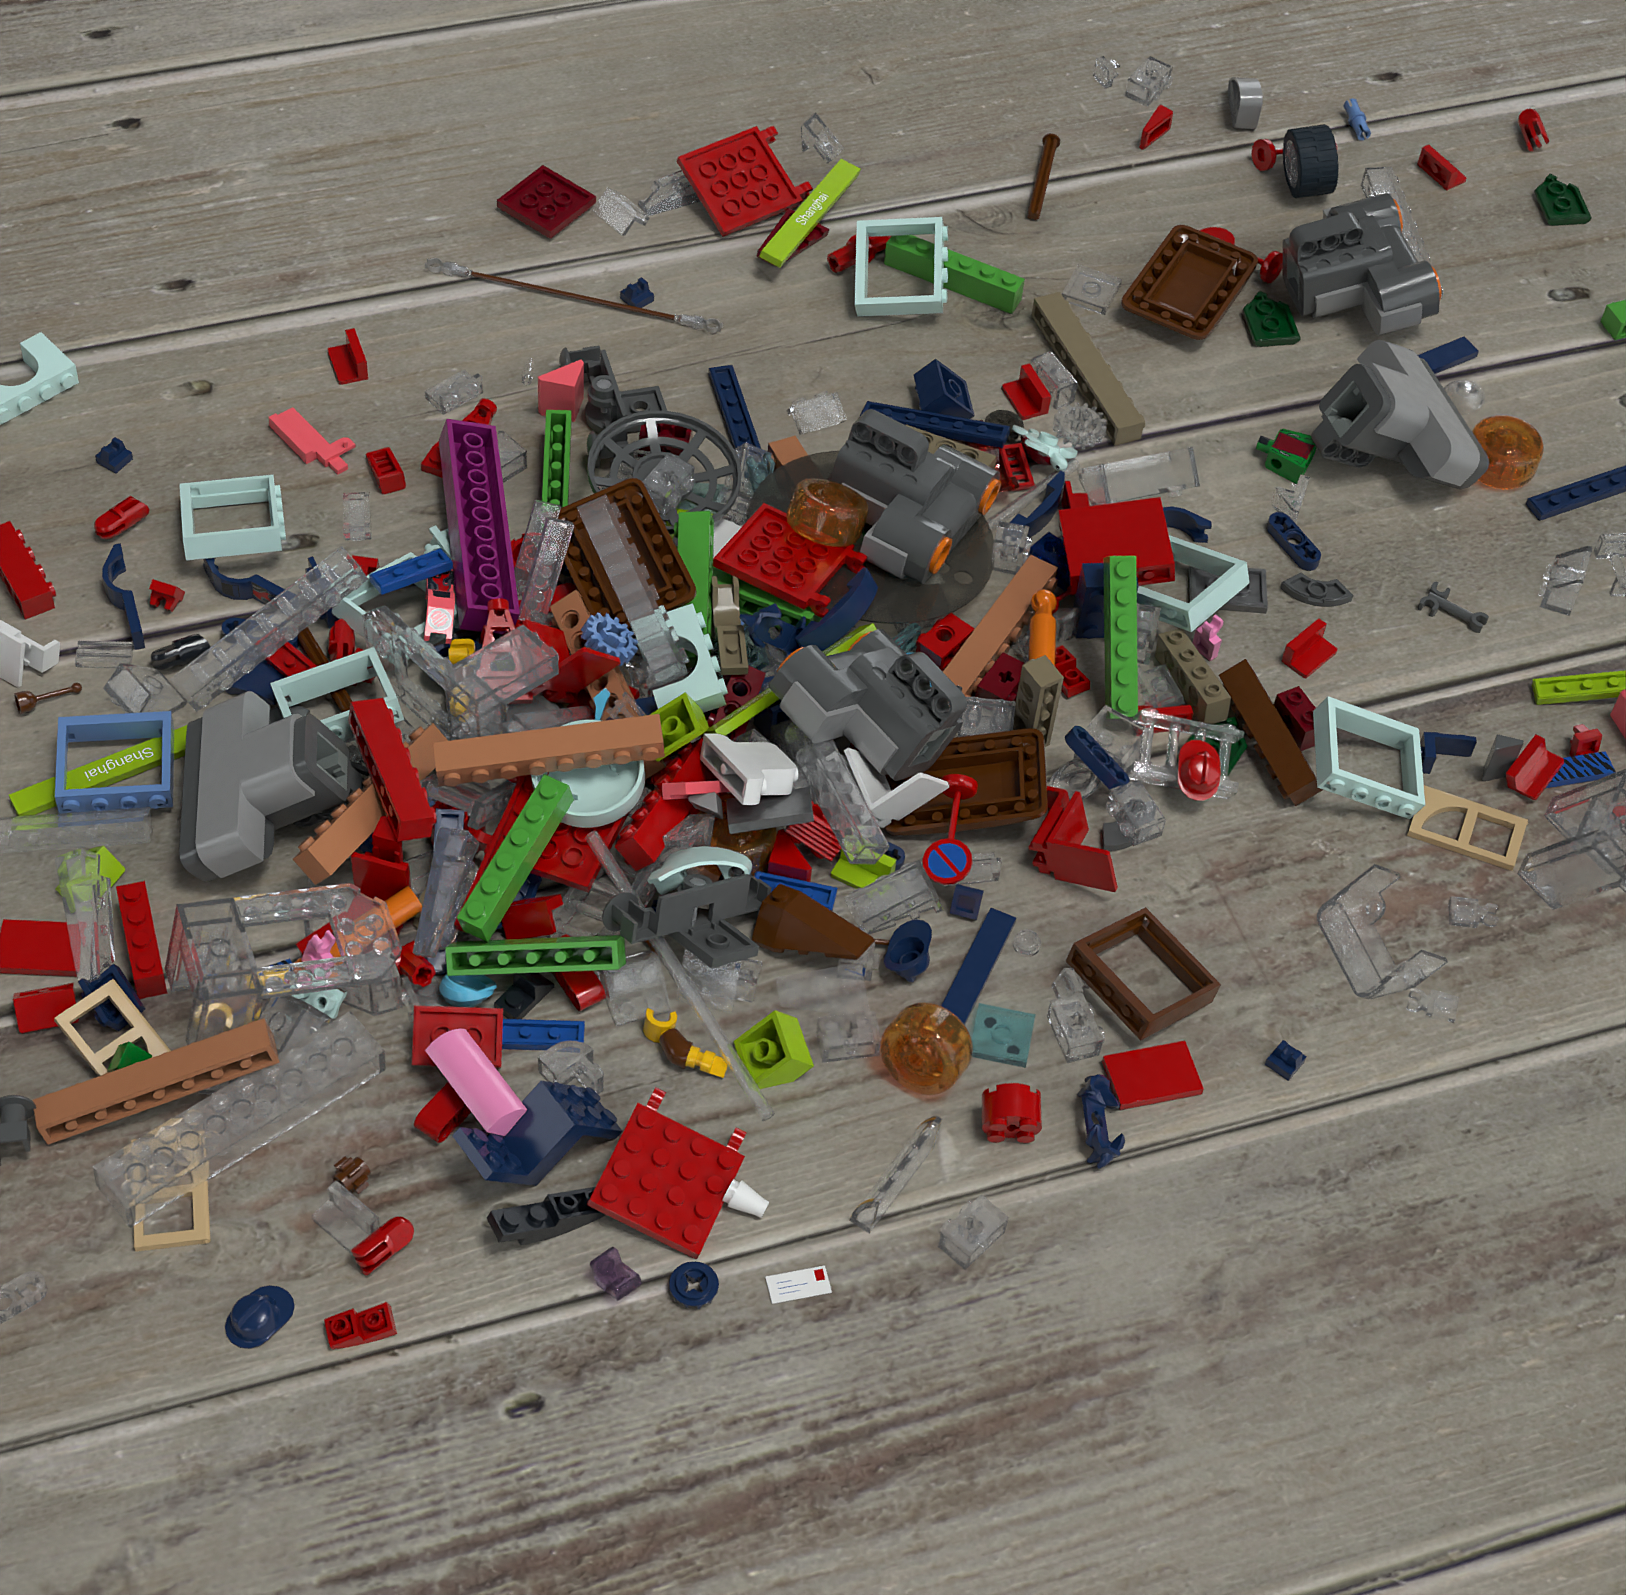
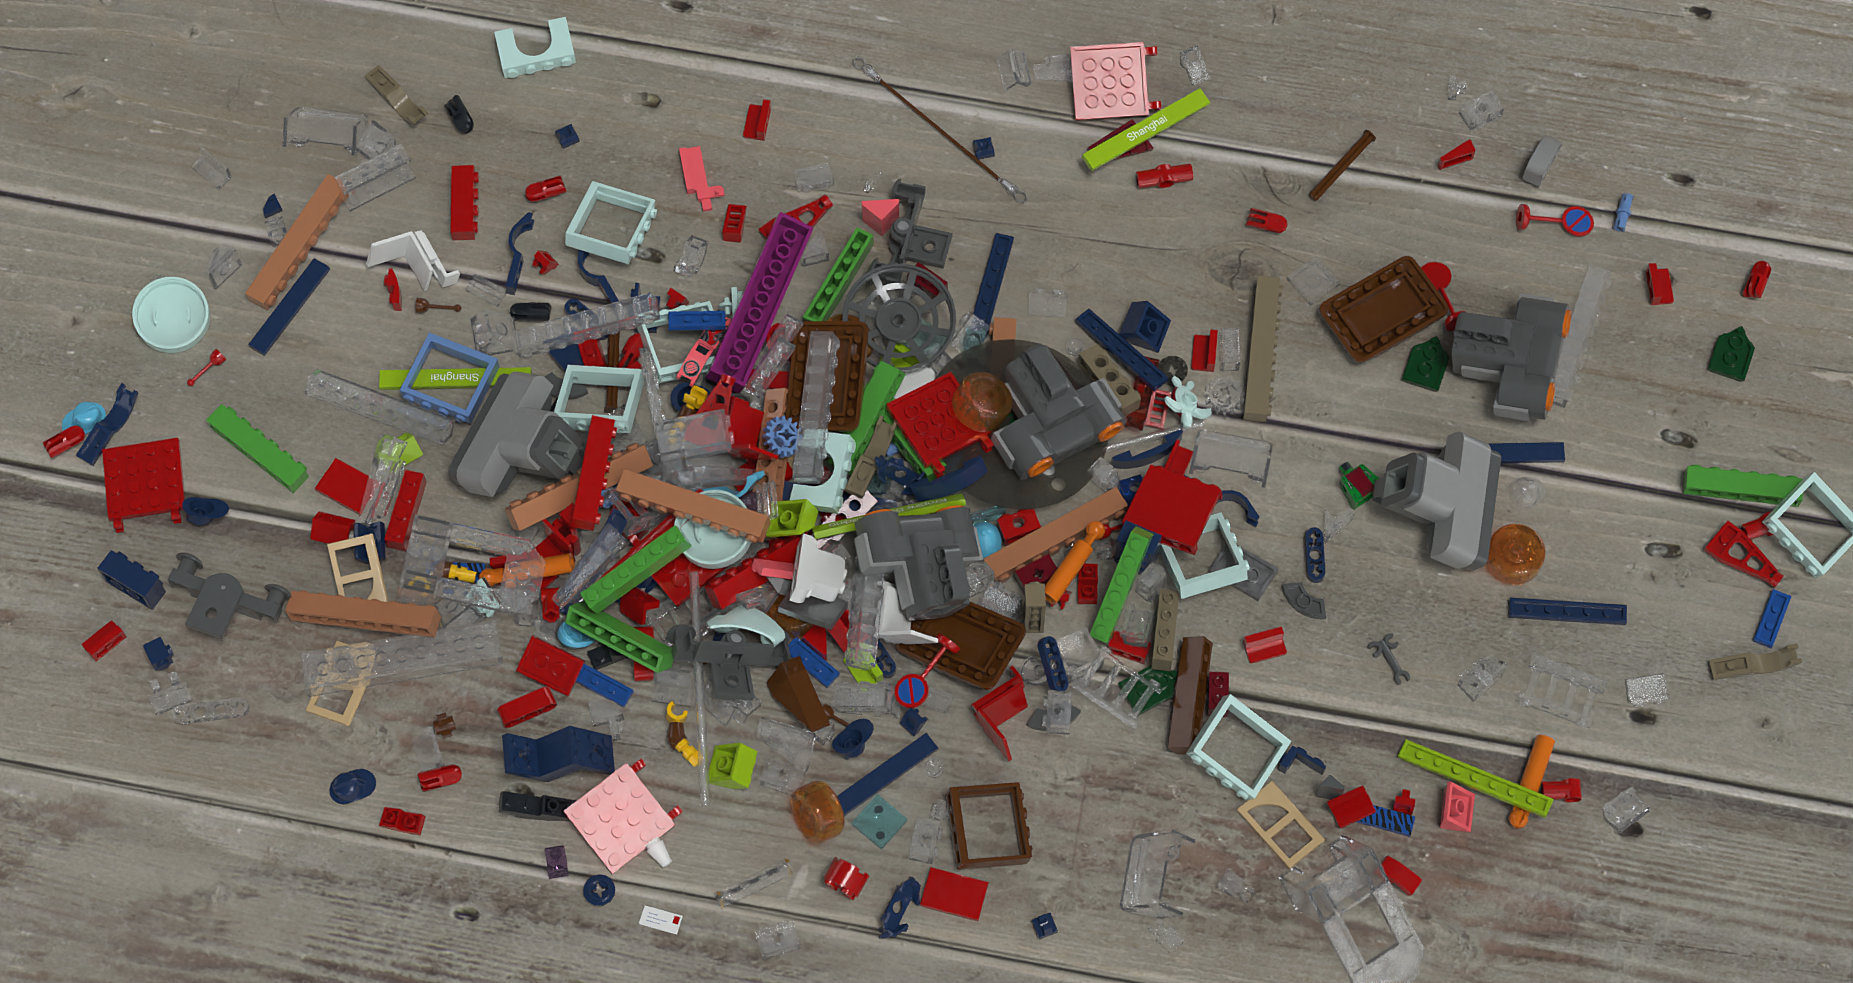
camera: 35 degrees right, 15 degrees up
green slope [107,1042,152,1072] -> none
bright pink plate [301,930,336,981] -> none
bright pink brick [425,1029,527,1136] -> none
dark red plate [497,165,596,239] -> none
clear brick [643,452,695,516] -> none
light aqua window [855,217,948,317] -> none
bright green brick [884,235,1025,314] -> none
red piece [1177,740,1221,801] -> none
bright pink plate [1192,614,1224,661] -> none
black wheel [1283,124,1339,198] -> none
none -> red arm [1246,208,1288,233]

